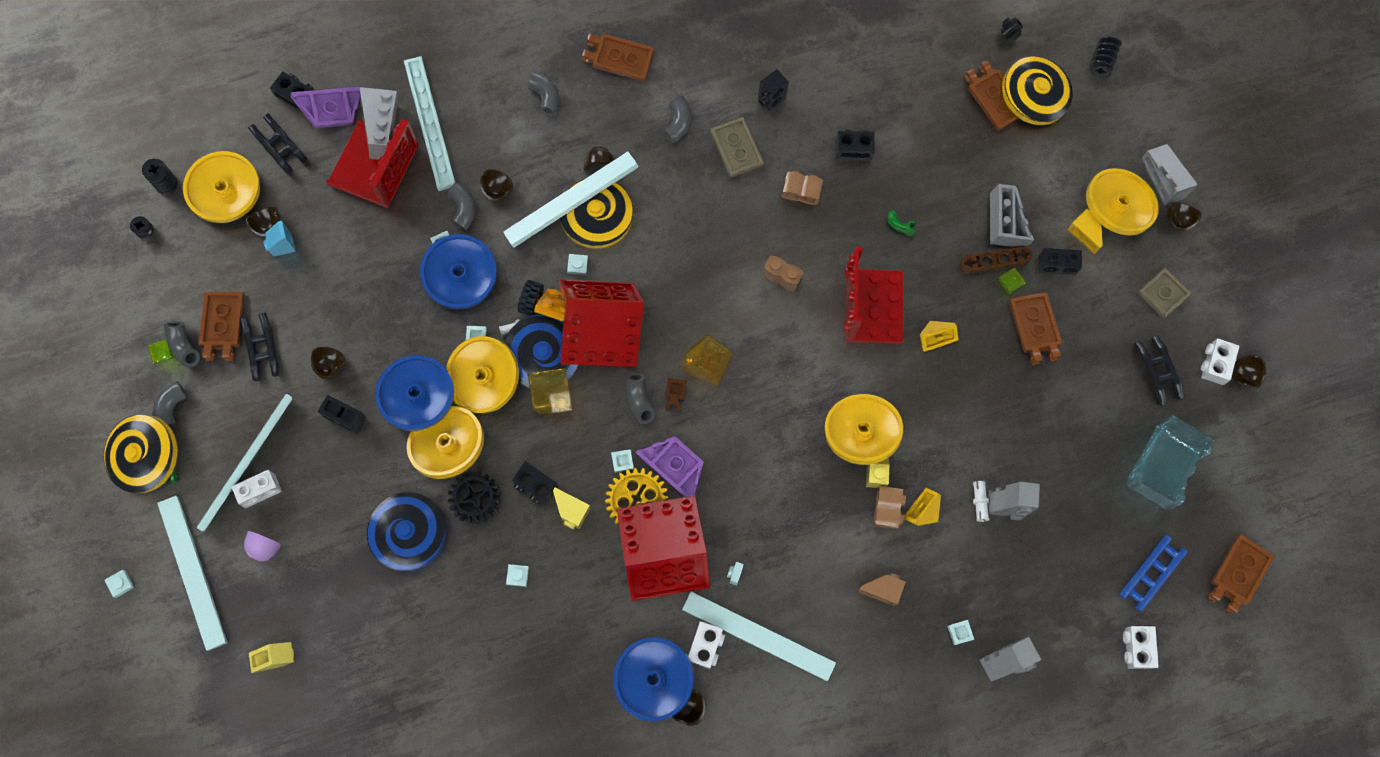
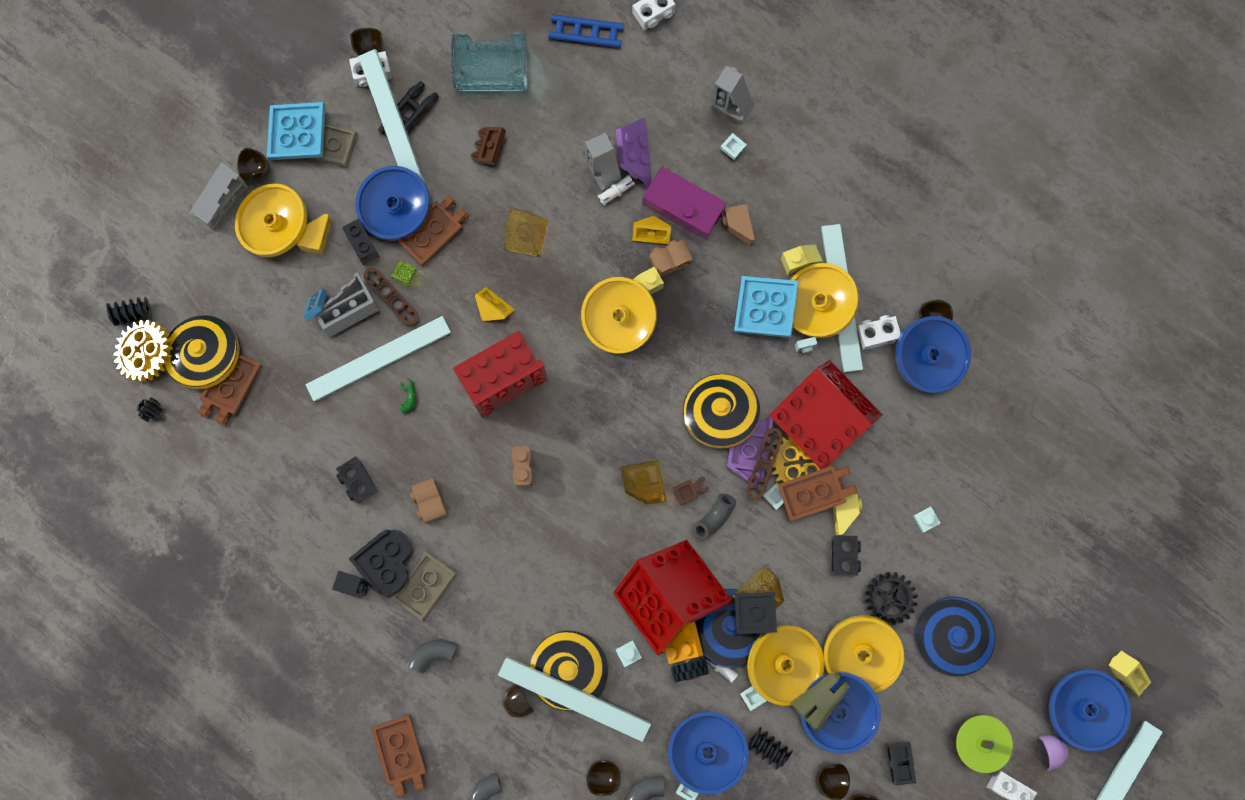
camera: 120 degrees left, 5 degrees up
none -> gear [114,320,173,382]
none -> medium azure plate [267,102,326,160]
none -> dark azure tile [303,288,327,320]
none -> light aqua tile [305,316,451,402]
none -> black plate [349,530,413,597]
none -> blue dish [355,166,431,241]
none -> light aqua tile [358,49,425,183]
none -> reddish brown plate [471,127,506,165]
none -> clear yellow slope [503,208,548,257]
none -> medium lavender wing [616,118,652,188]
none -> magenta brick [642,166,726,240]
none -> dish [683,374,760,448]
none -> medium azure plate [734,276,799,338]
none -> black plate [735,592,777,635]
none -> reddish brown beam [746,428,783,501]
none -> black piece [749,727,793,770]
none -> dark orange tile [777,465,858,521]
none -> light yellow slope [781,245,823,275]
none -> yellow dish [790,263,859,338]
none -> olive piece [790,671,850,732]
none -> dark brown helmet [816,764,850,800]
none -> lime piece [956,715,1013,773]
none -> blue dish [1049,670,1131,751]

